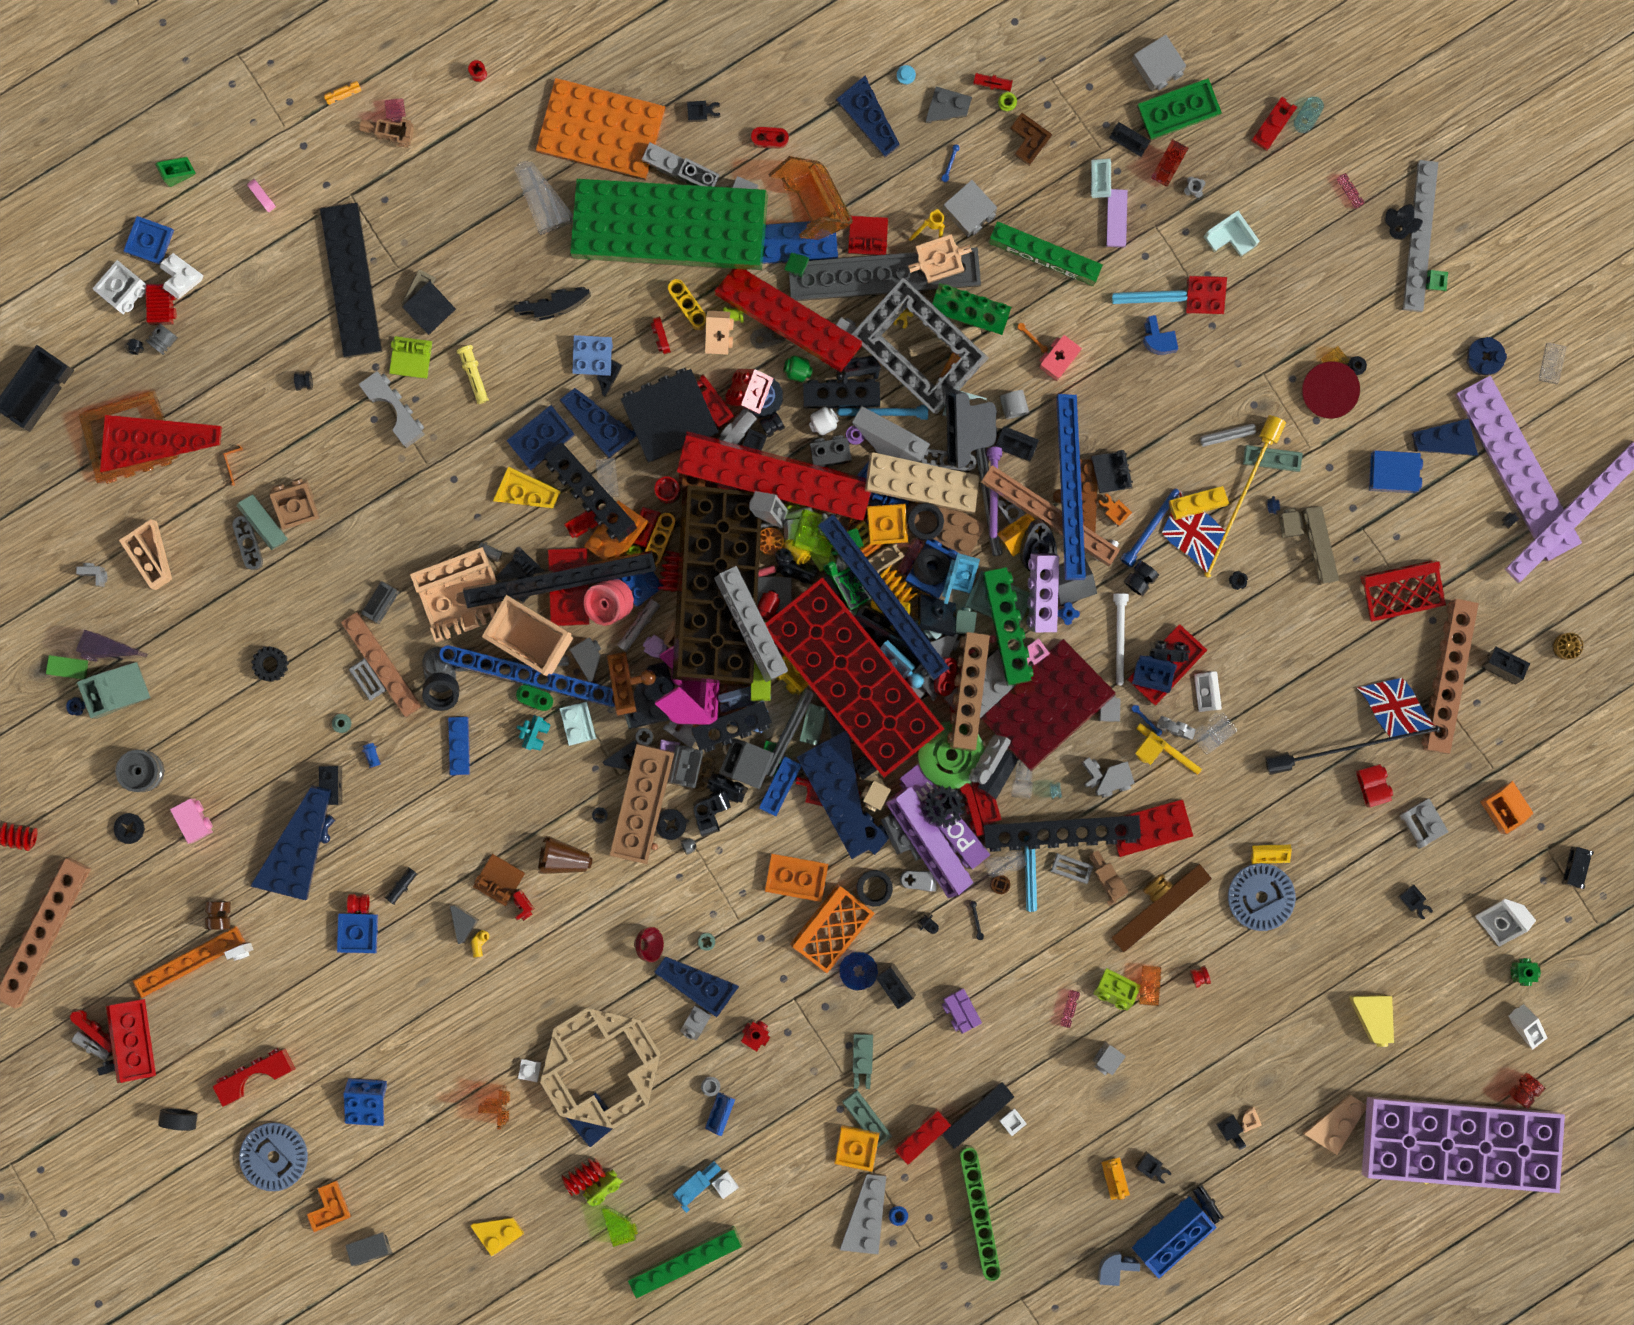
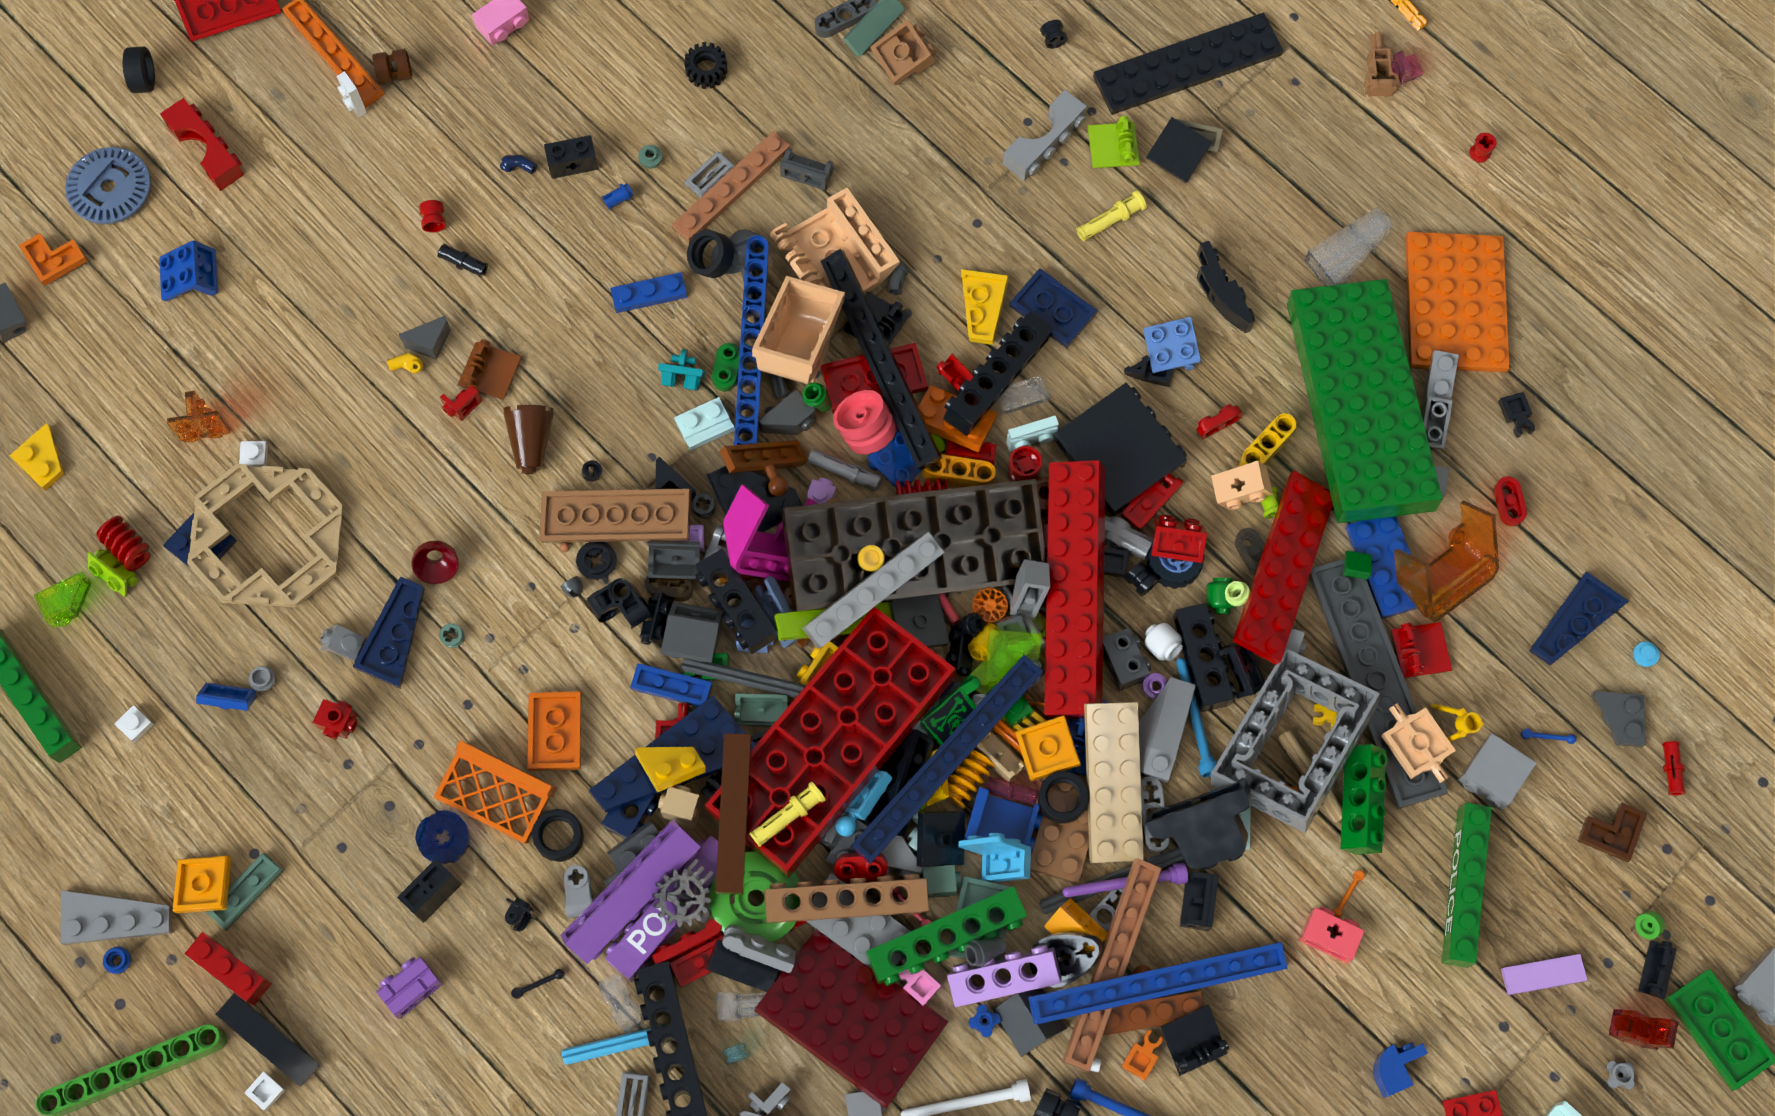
camera: 80 degrees right, 15 degrees down
dark blue wing [251,785,331,901] -> none
blue plate [337,913,378,953] -> none
dark blue wing [560,388,637,459] -> none
dark azure piece [672,1161,721,1213] -> none
red brick [757,591,781,621] -> none
sand green hinge [853,1034,873,1089] -> none
black tyre [913,549,950,585] -> none
reddish brown wheel [990,875,1011,895] -> none
lime plate [998,92,1017,112] -> none
light grey piece [999,390,1029,419] -> none
light aqua plate [1091,159,1111,198] -> none
medium azure axle [1112,290,1187,304] -> none
none -> yellow wing [635,747,706,792]
none -> reddish brown tile [715,734,752,895]
none -> light yellow pin [749,781,826,847]
none -> green cone [803,383,831,412]
none -> yellow tile [858,545,884,572]
none -> dark grey cone [965,937,1006,967]
none -> light aqua plate [1006,415,1059,452]
none -> yellowish green plate [1225,581,1251,606]
none -> bright green tile [1635,911,1665,940]

